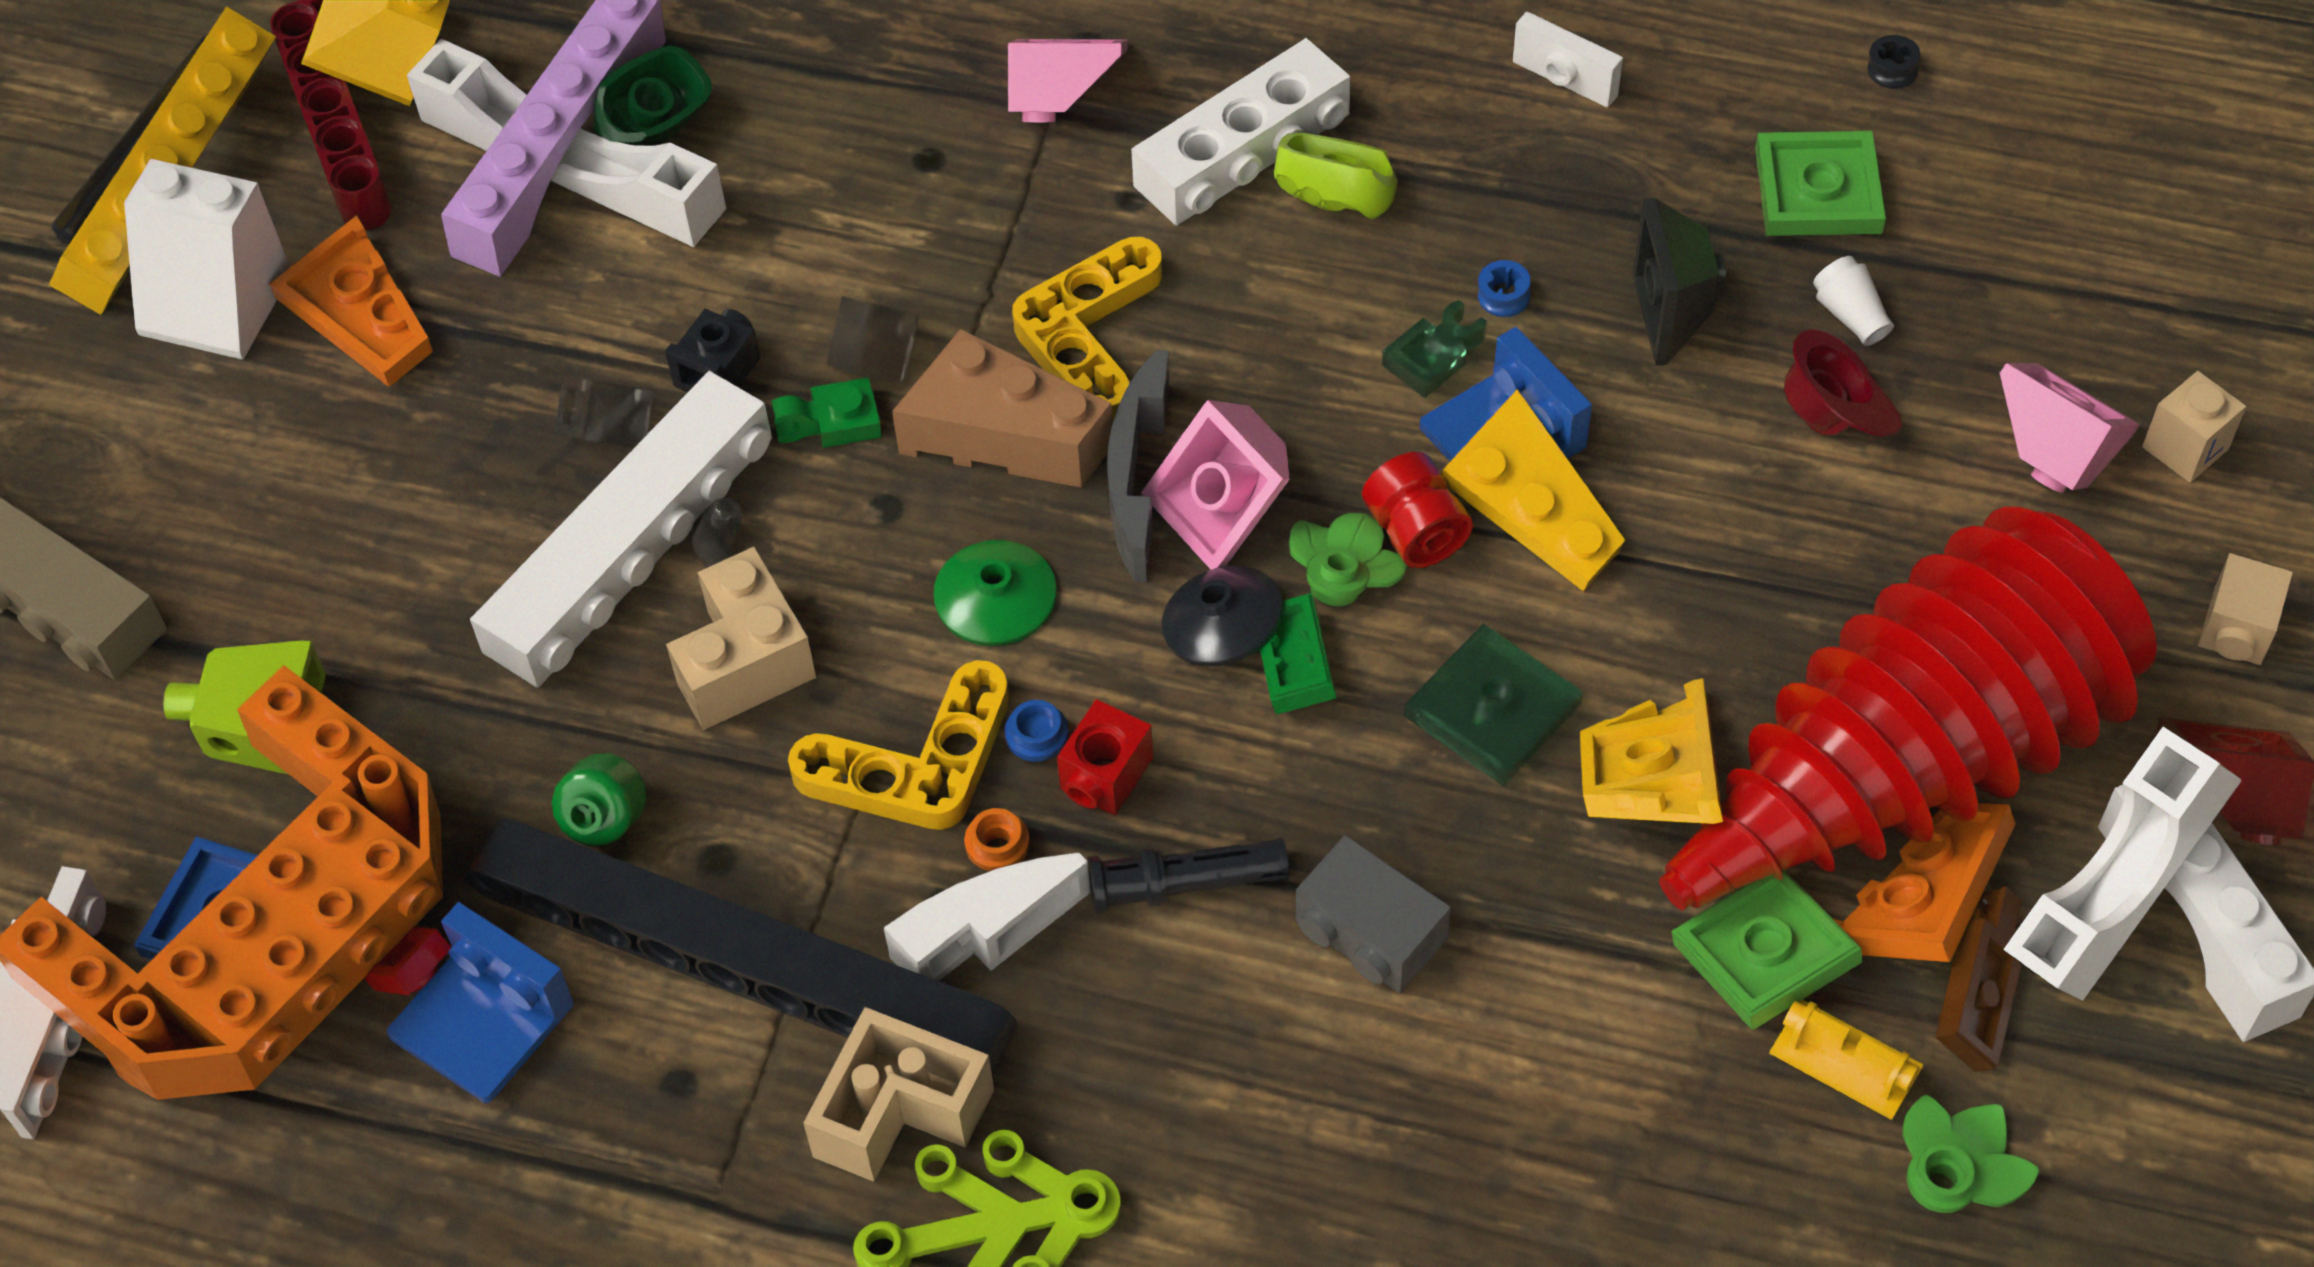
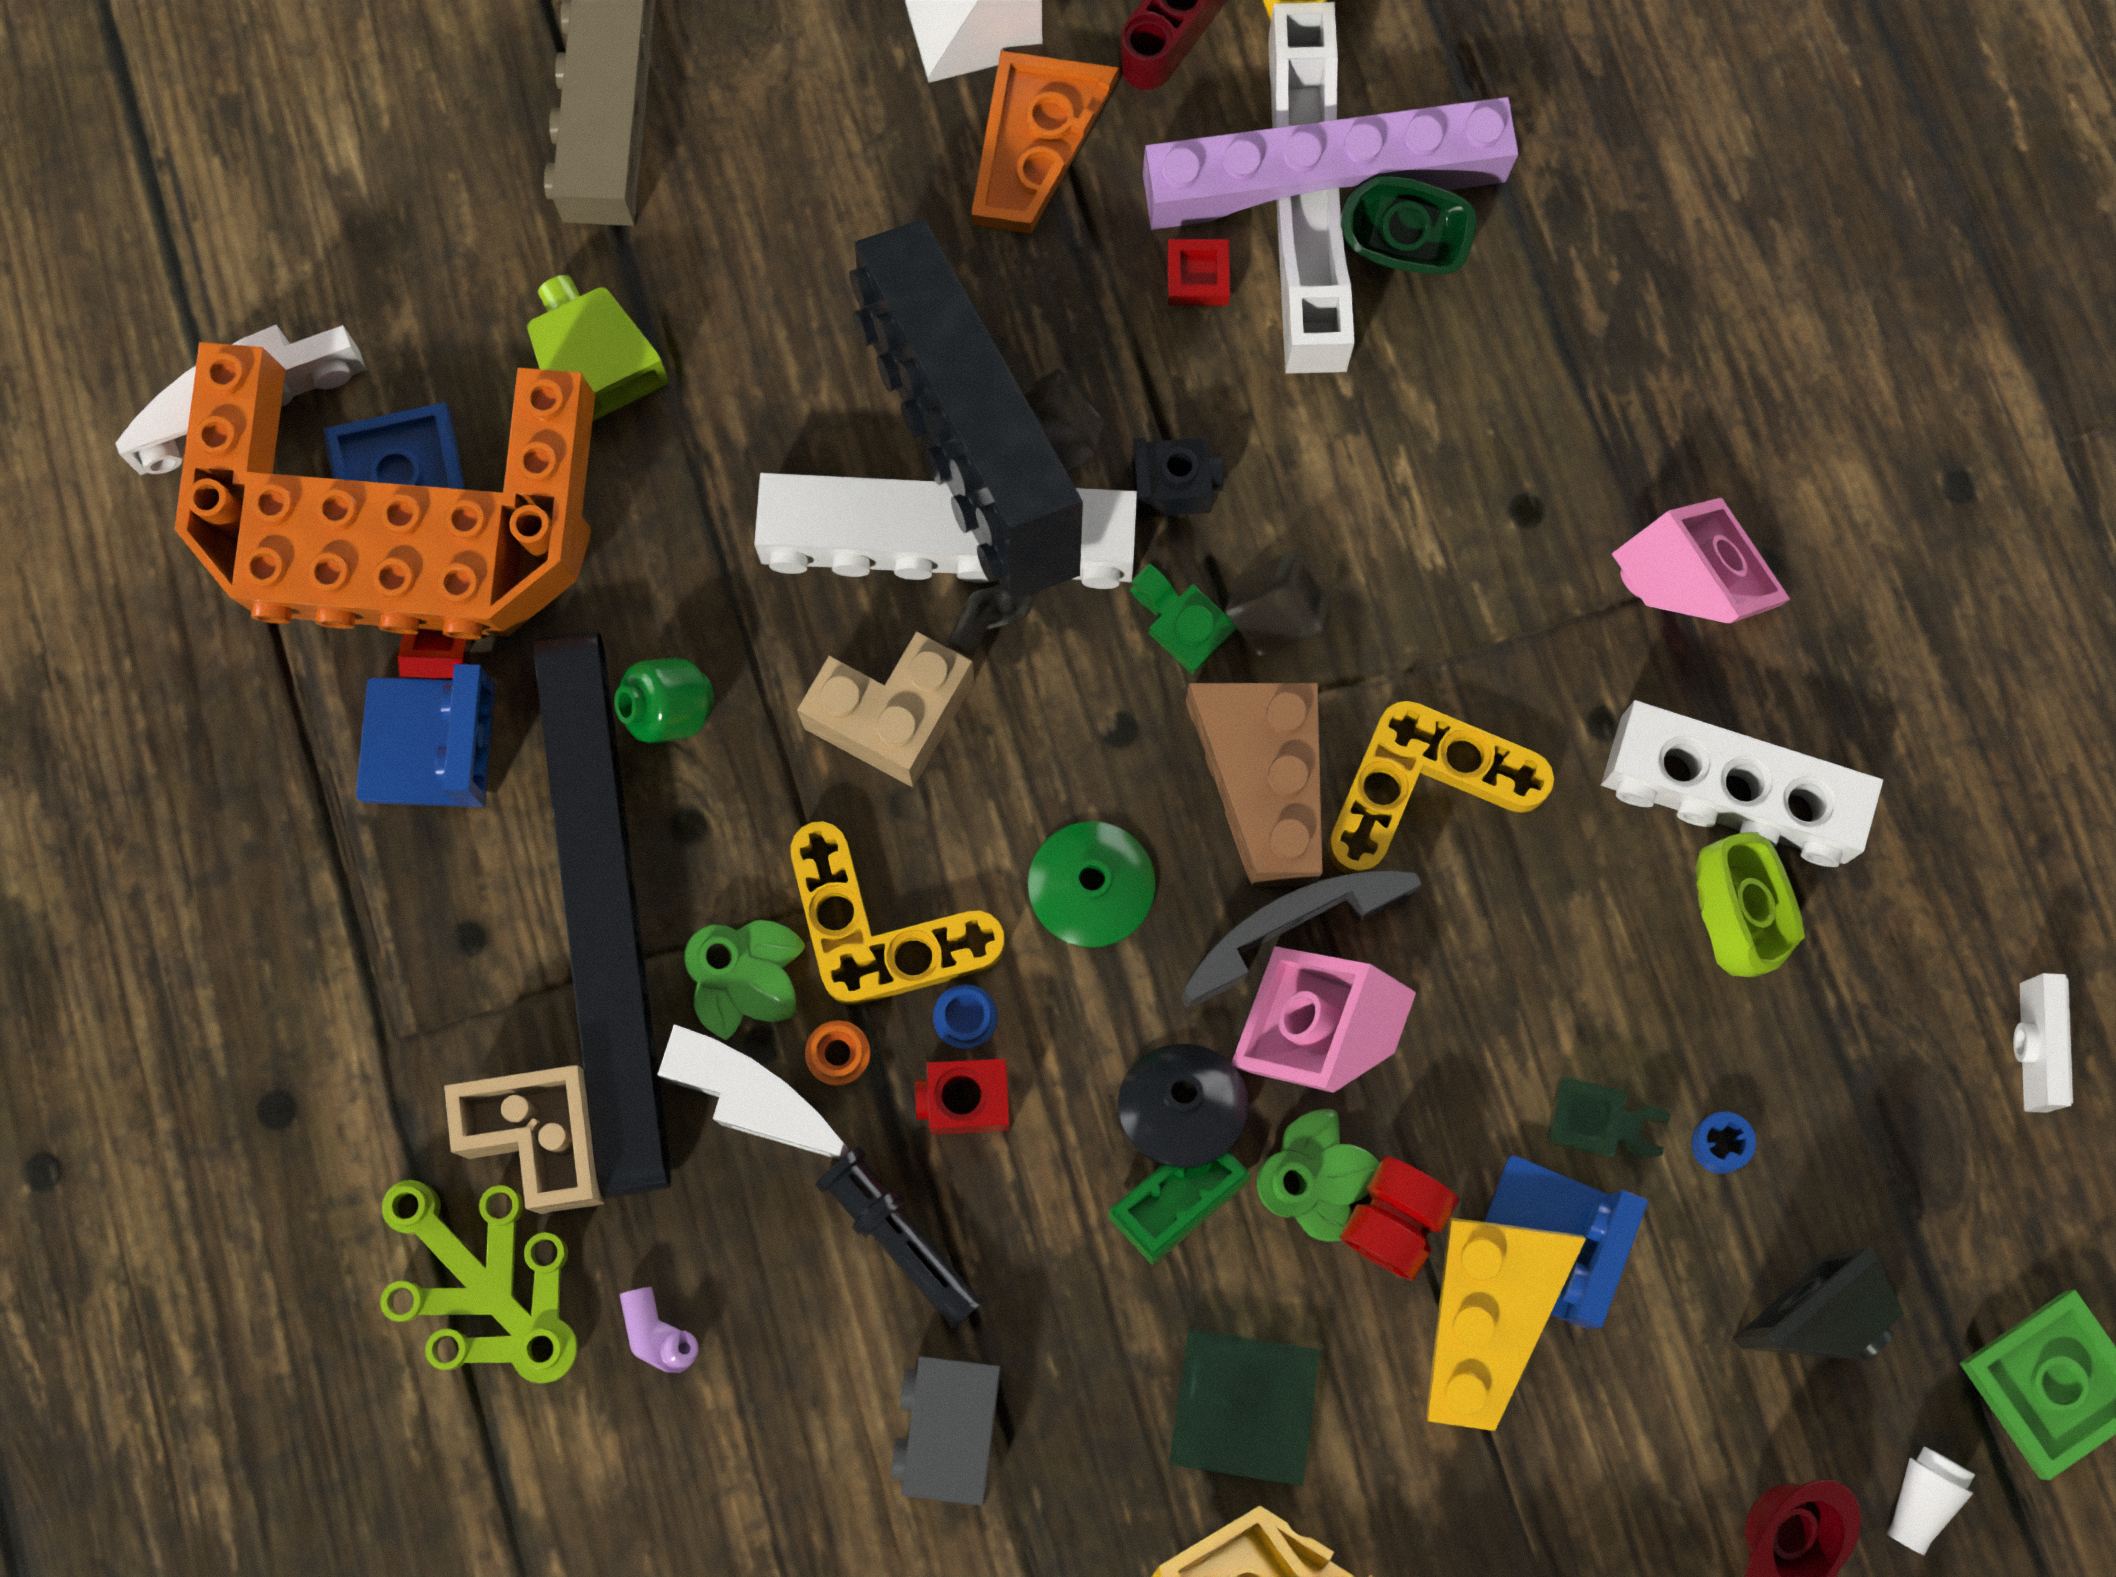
camera: 55 degrees right, 20 degrees up
none -> lavender arm [620,1287,699,1373]
none -> bright green plate [684,920,805,1040]
none -> black brick [849,218,1083,602]
none -> red plate [1167,239,1230,306]

